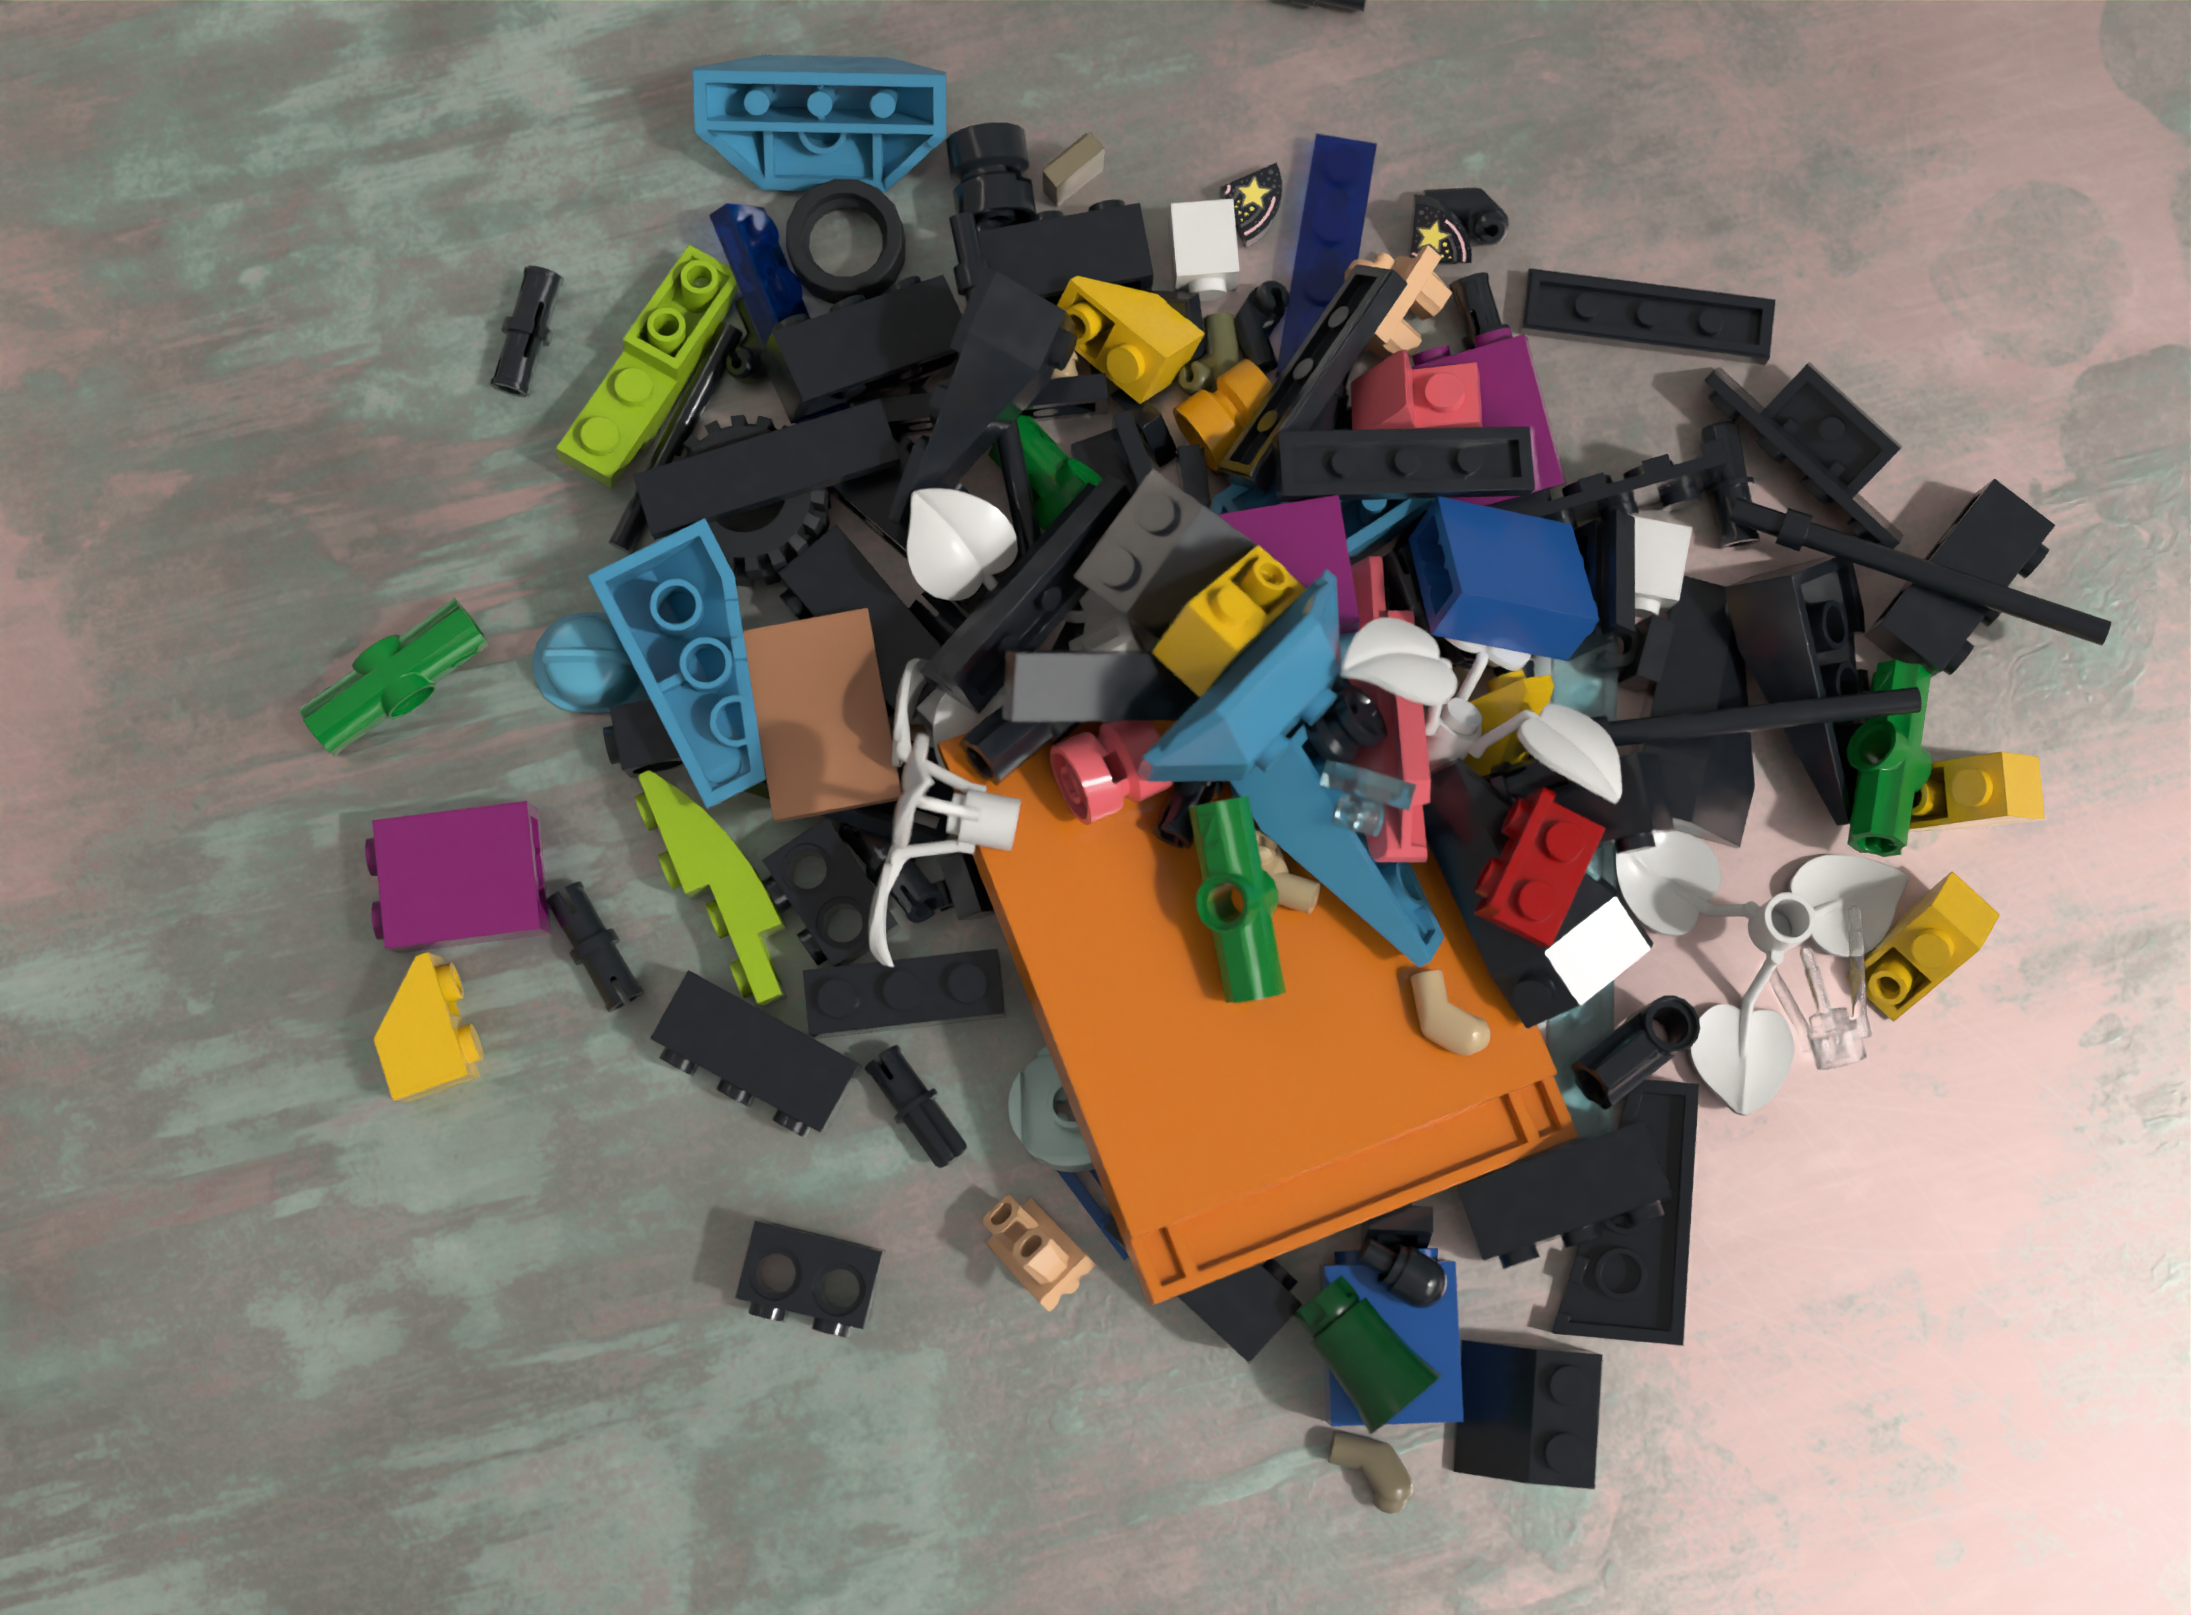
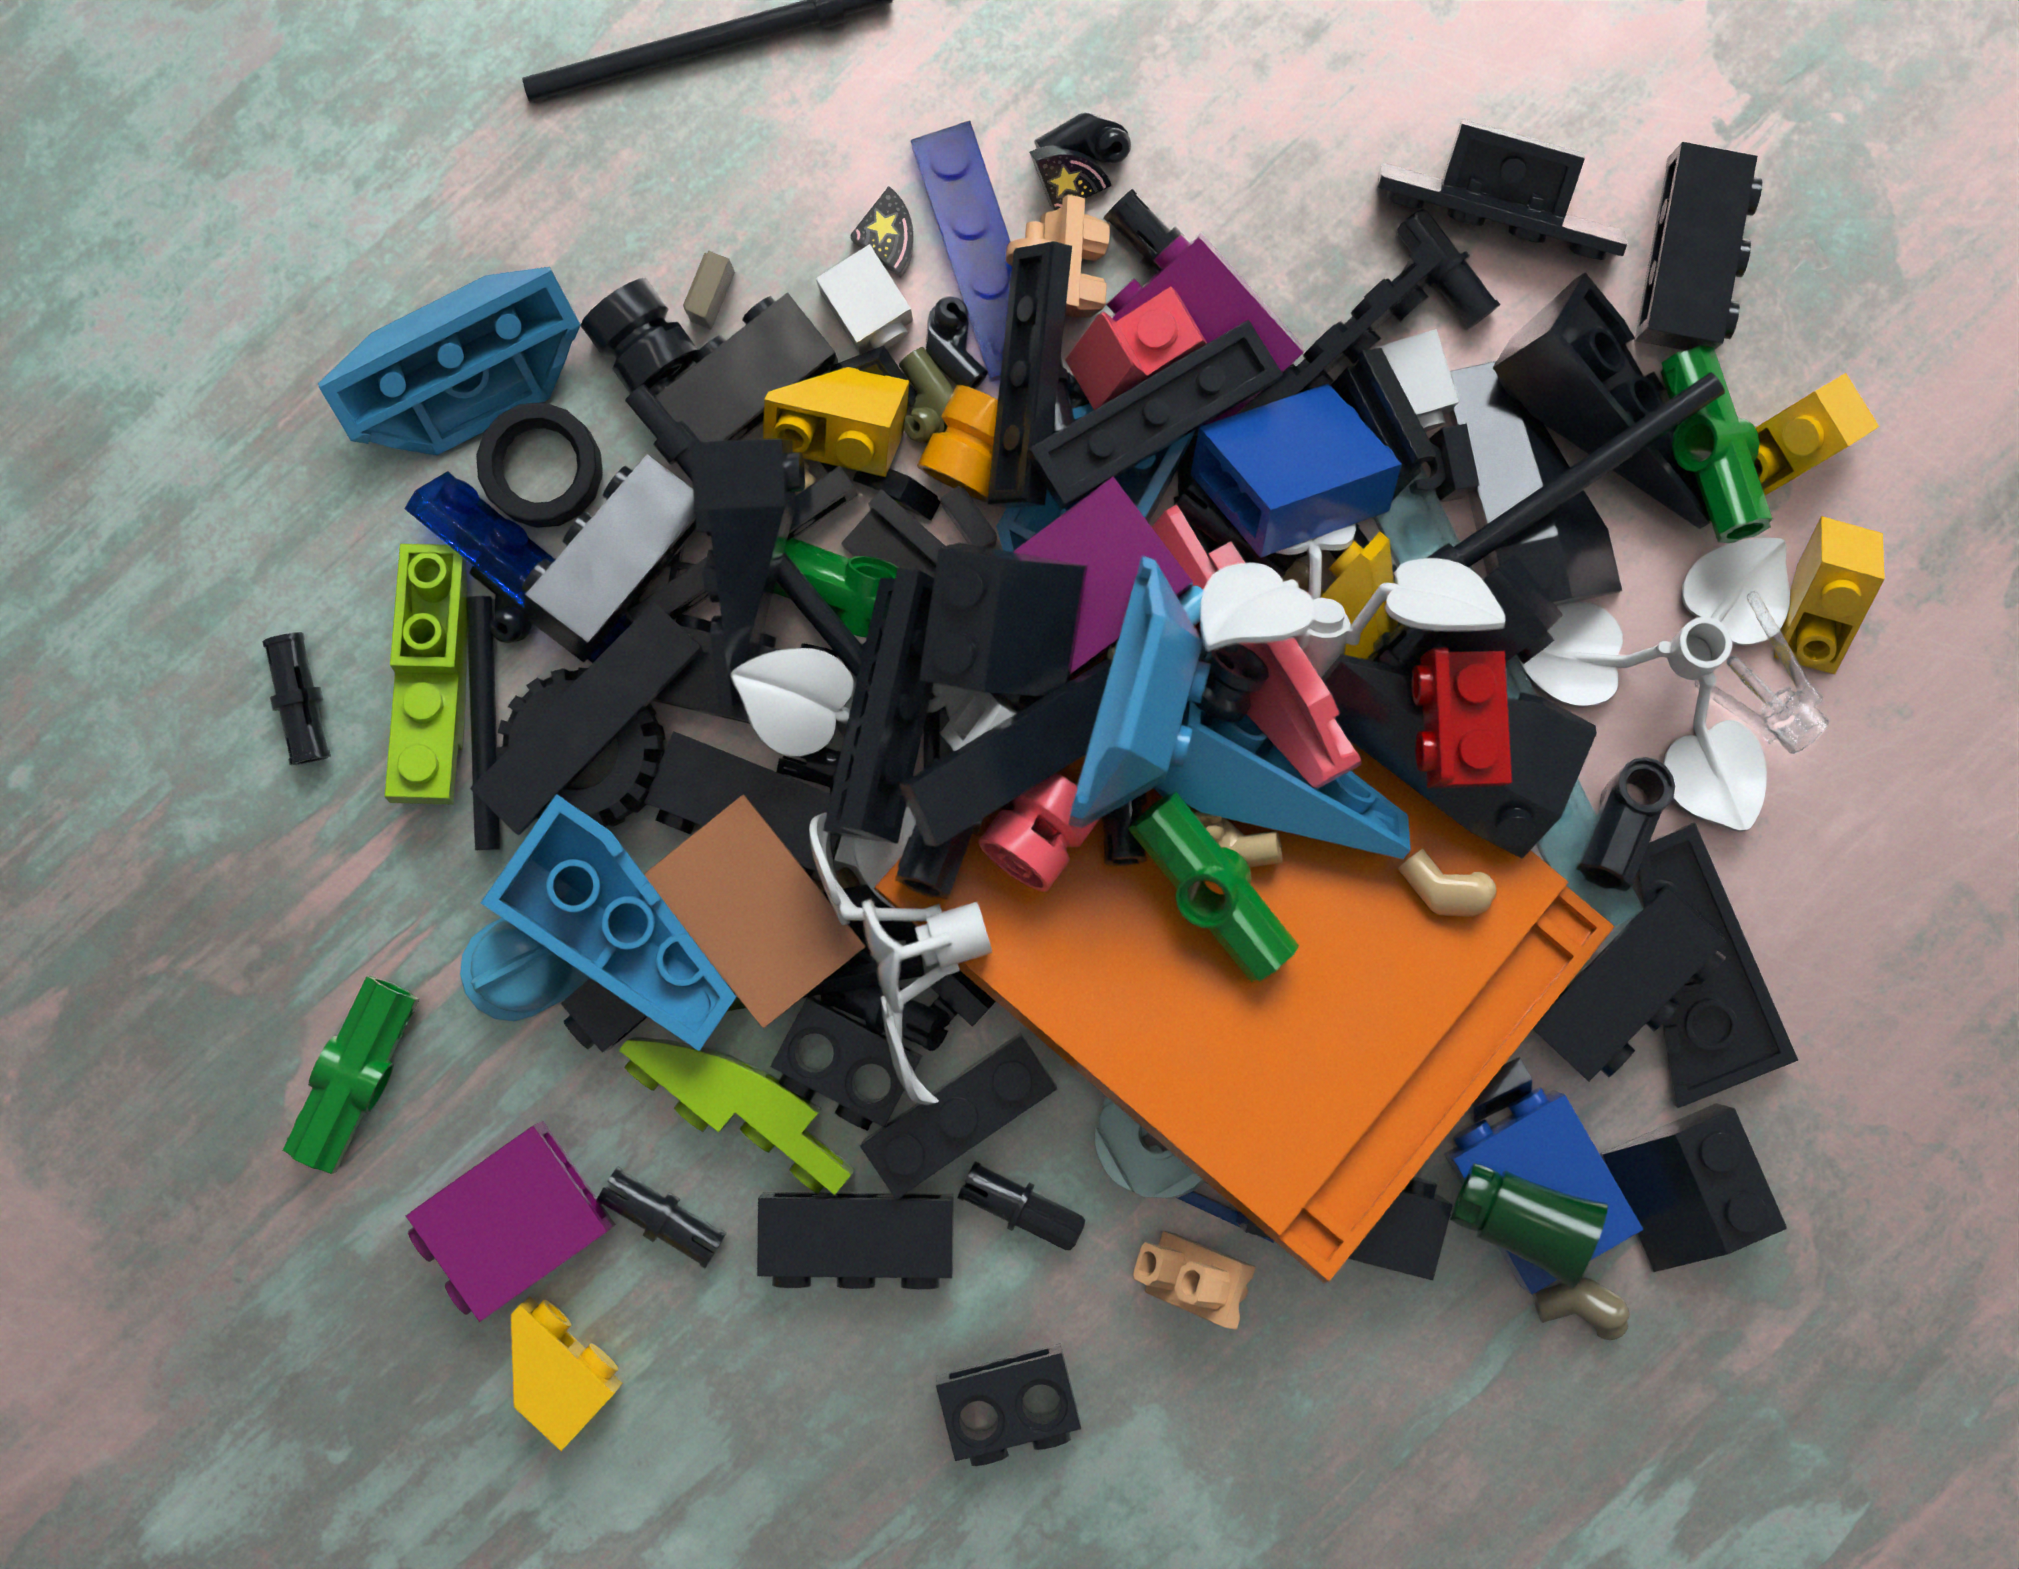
camera: 25 degrees left, 5 degrees up
yellow slope [1152,545,1306,698] -> none
clear light blue tile [1319,760,1416,837] -> none
black cylinder [1357,1238,1447,1309] -> none
black tile [1519,268,1776,365] -> none
black bar [1729,497,2111,646] -> none

